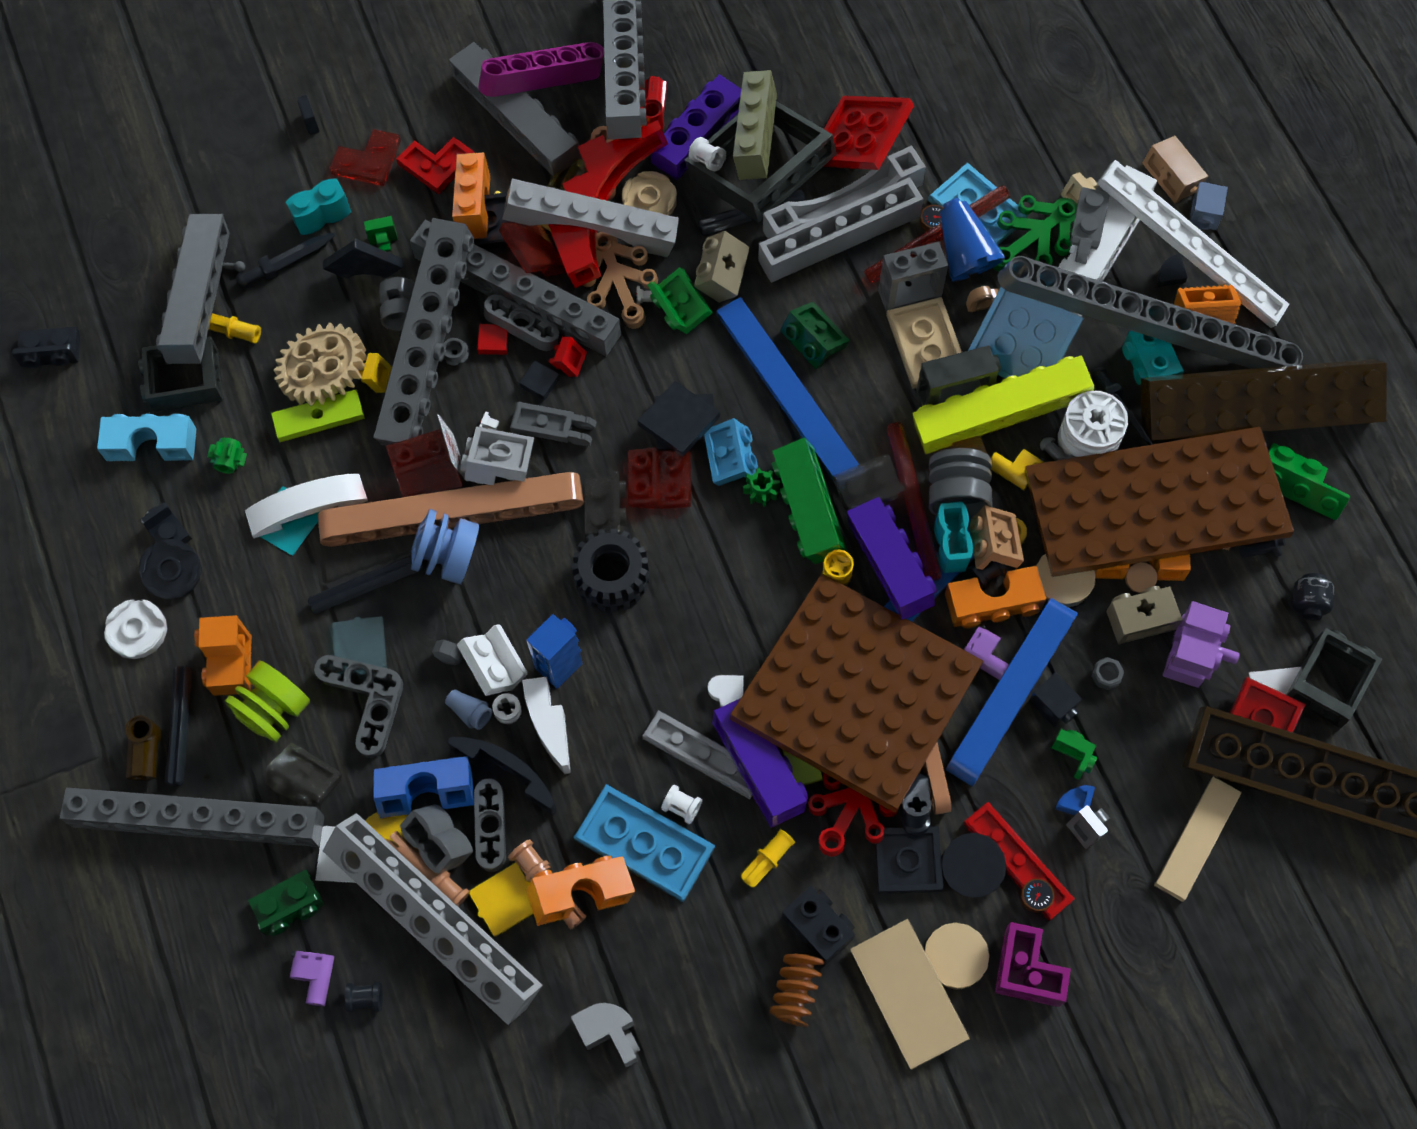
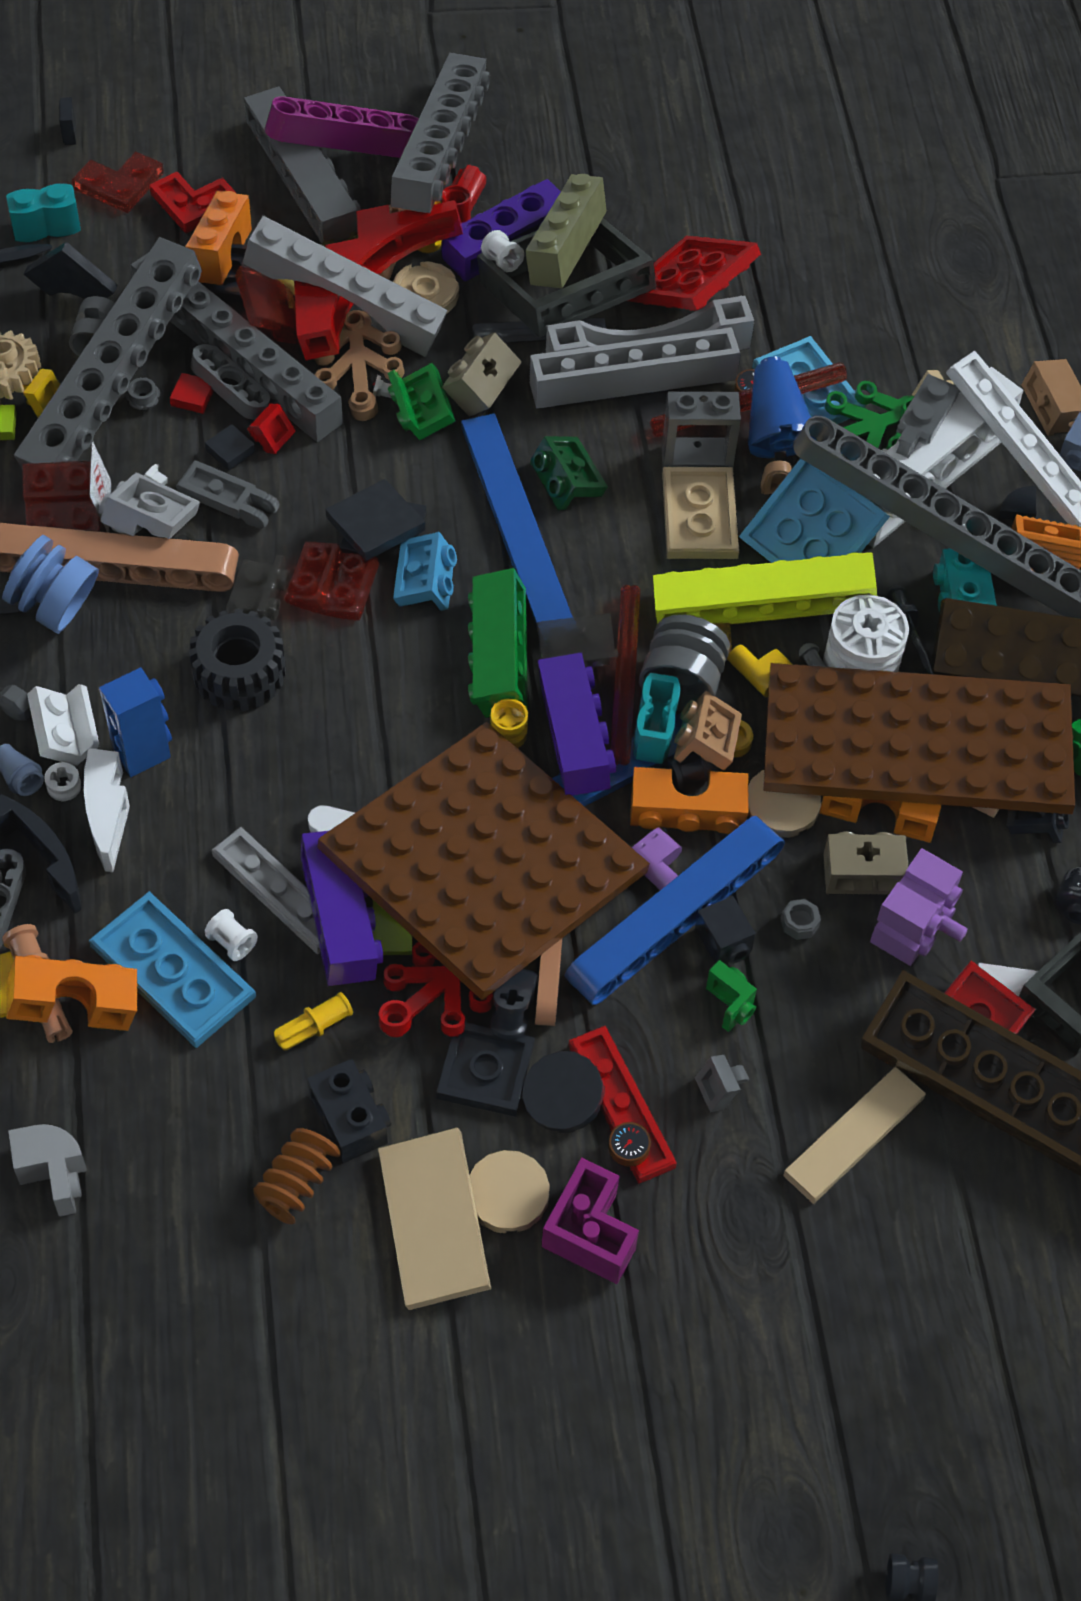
camera: 10 degrees right, 10 degrees down
green tile [364,216,398,252] -> none
green gear [743,468,780,507] -> none
pearl dark grey window [916,345,1001,406] -> none
blue tile [1055,785,1095,815] -> none
medium nougat tile [1125,562,1157,593] -> none

